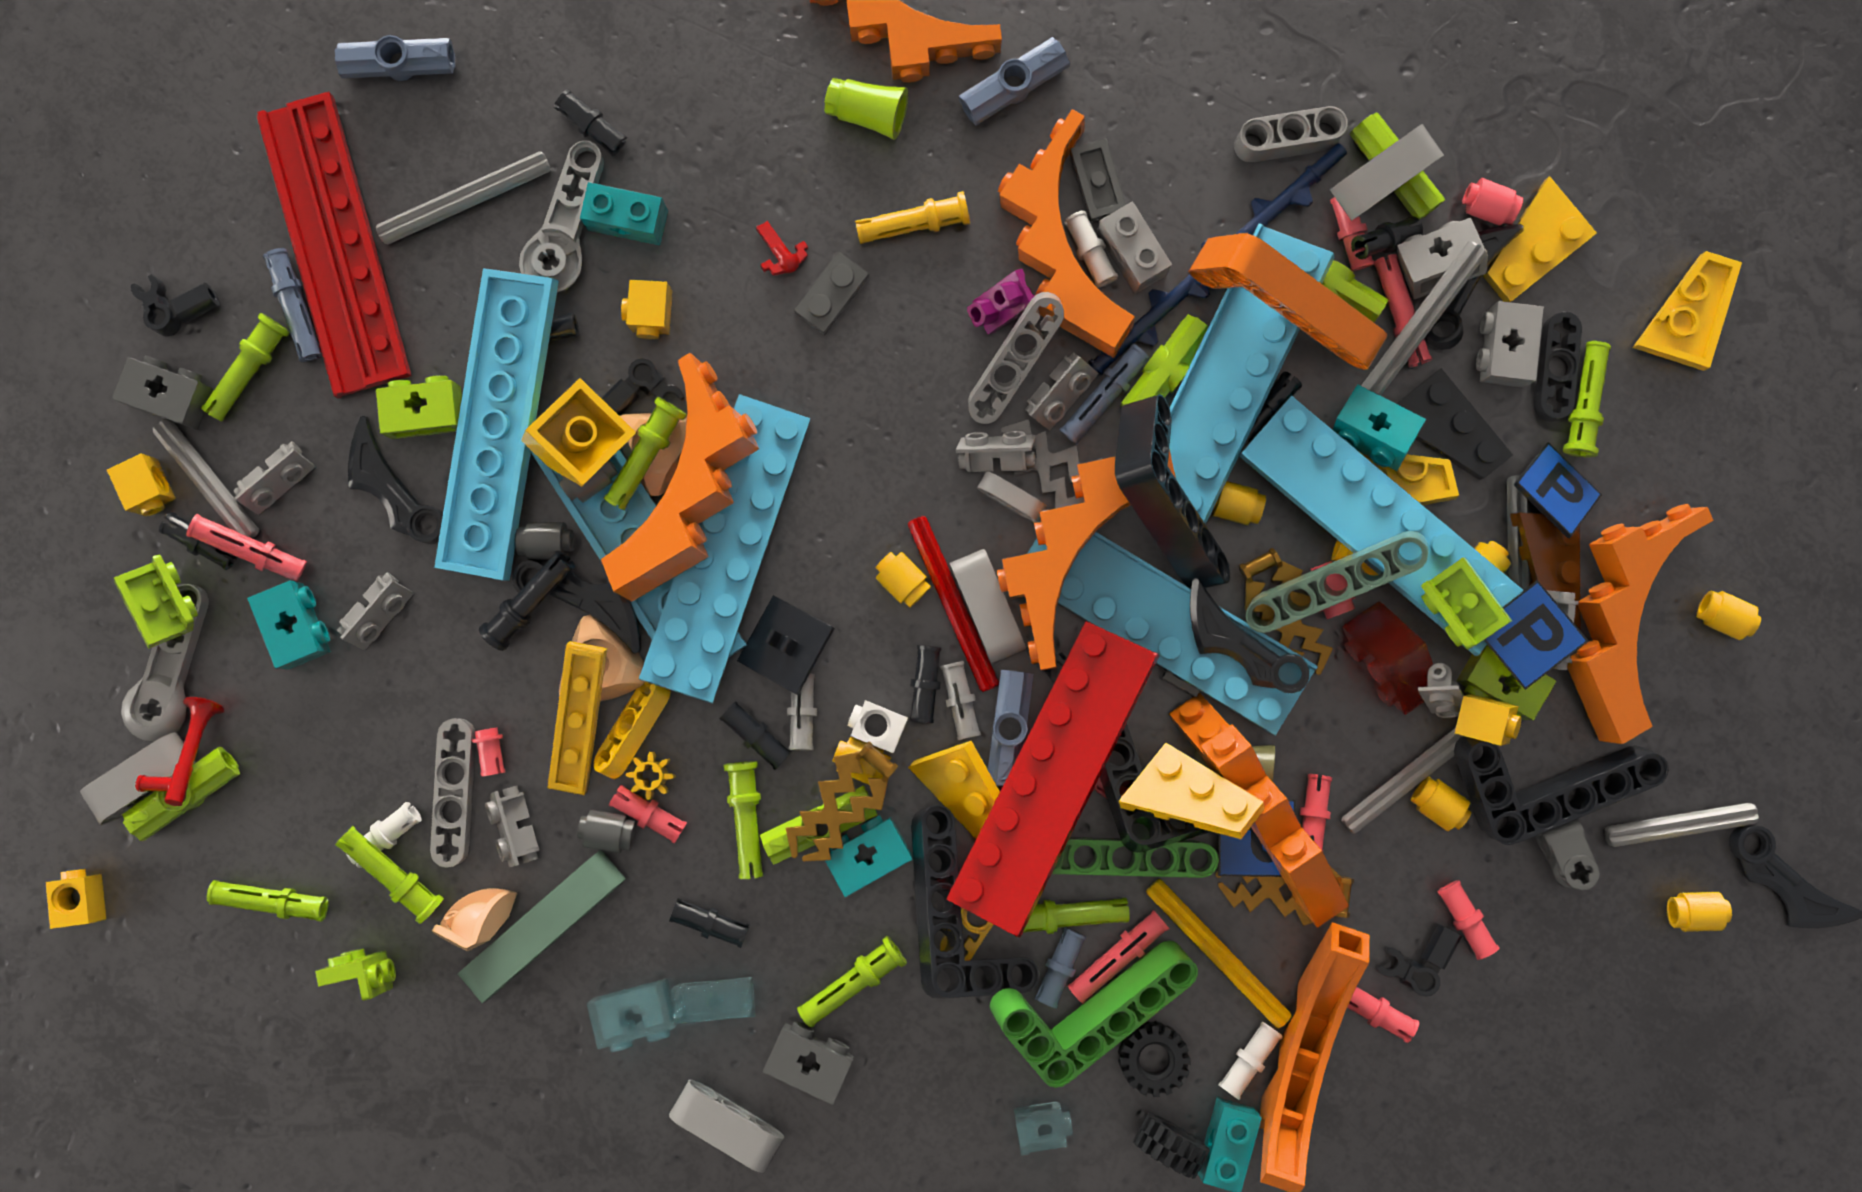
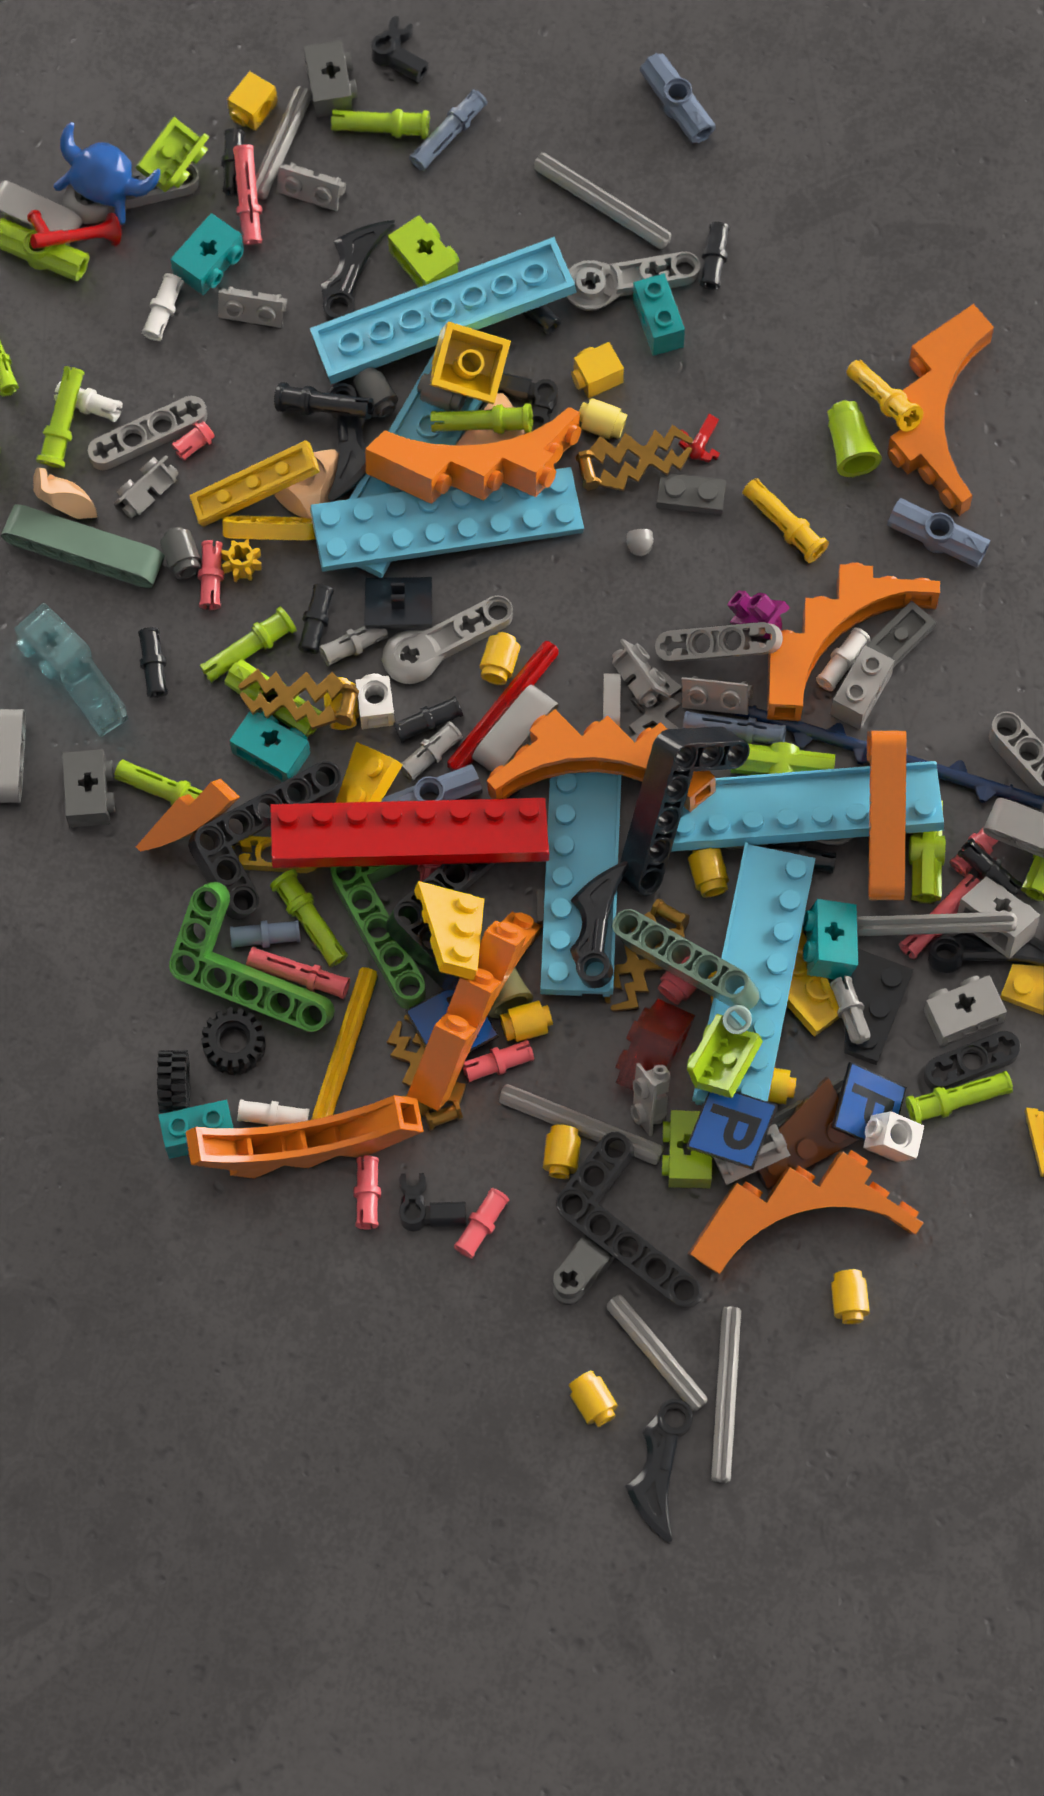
camera: 60 degrees right, 15 degrees down
red plate [256,91,412,399] -> none
clear light blue brick [1014,1101,1073,1156] -> none
yellow brick [1455,694,1522,746] -> none
none -> blue piece [53,122,161,225]
none -> orange slope [136,779,240,852]
none -> white pin [142,273,184,341]
none -> light grey beam [382,595,513,684]
none -> yellow brick [500,1000,553,1042]
none -> pearl gold piece [575,425,693,491]
none -> light yellow brick [579,398,628,440]
none -> light grey hinge [626,529,653,556]
none -> light grey axle [711,1307,741,1483]
none -> light aqua hinge [723,1005,752,1034]
none -> light grey axle [830,976,870,1044]
none -> yellow pin [846,360,924,432]
none -> white brick [863,1111,924,1162]

